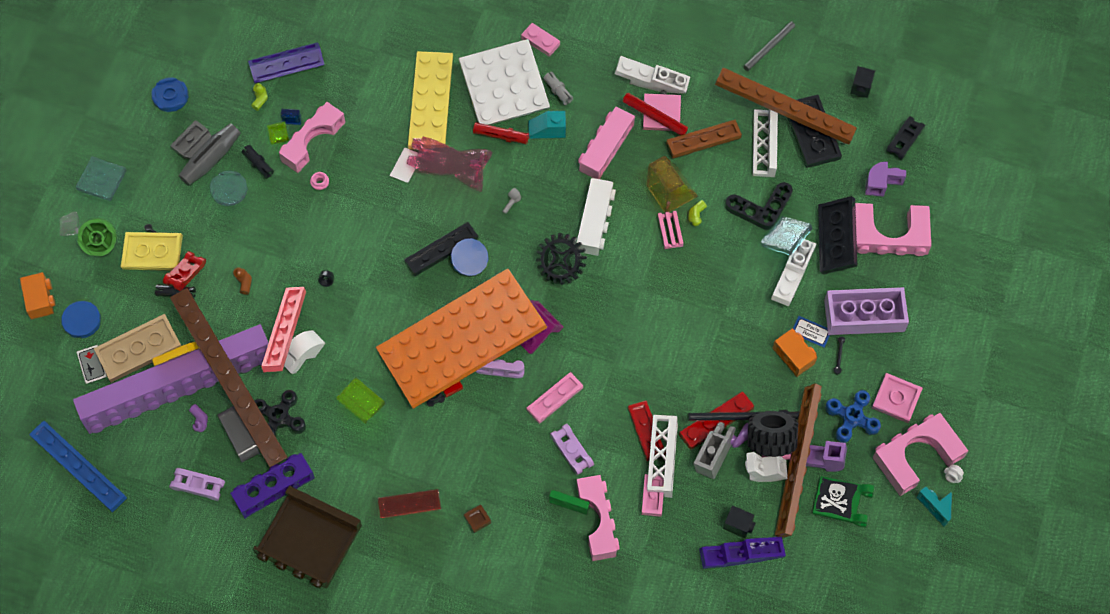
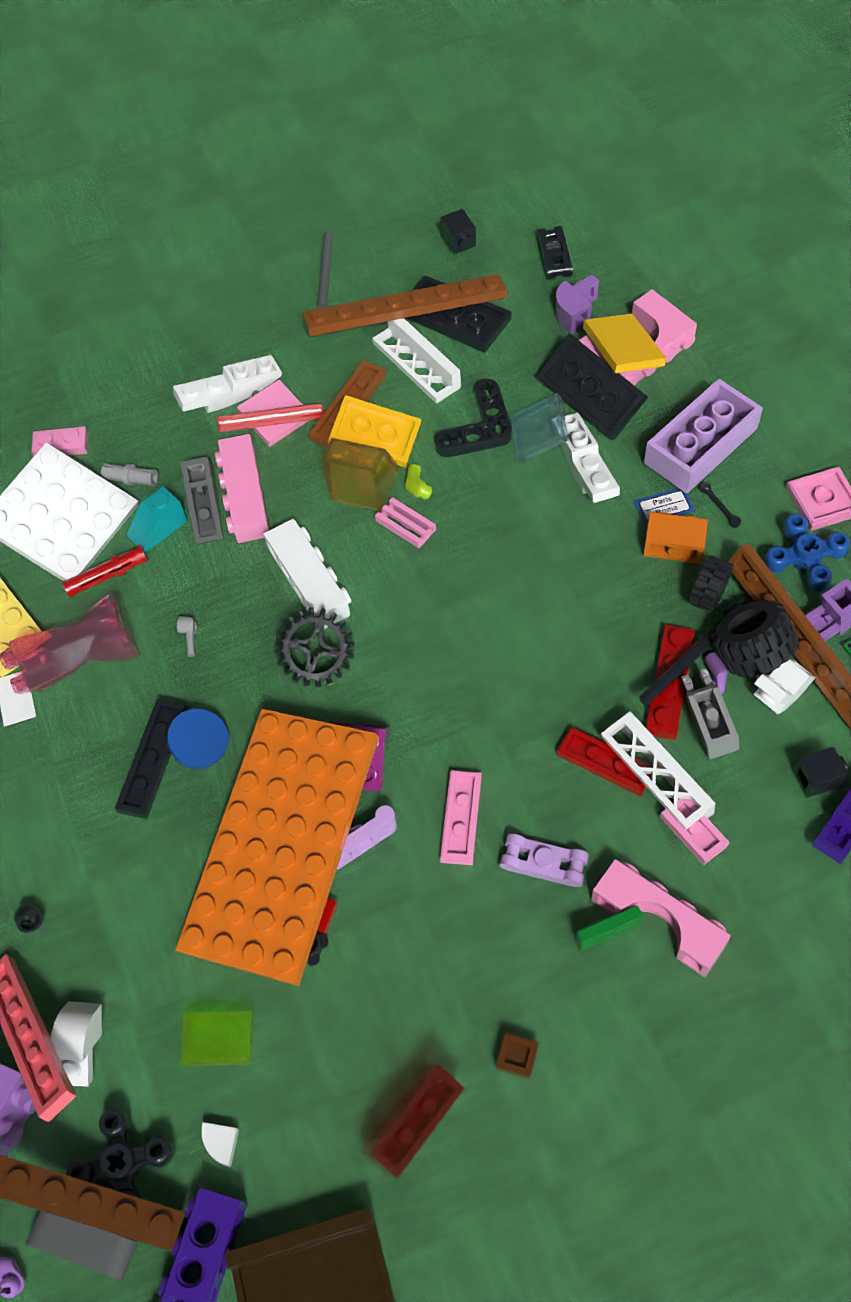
camera: 35 degrees left, 5 degrees down
none -> dark grey slope [180,457,224,544]
none -> white tile [202,1122,239,1167]
none -> yellow tile [328,395,422,468]
none -> yellow tile [583,313,666,373]
none -> black tyre [689,555,734,613]

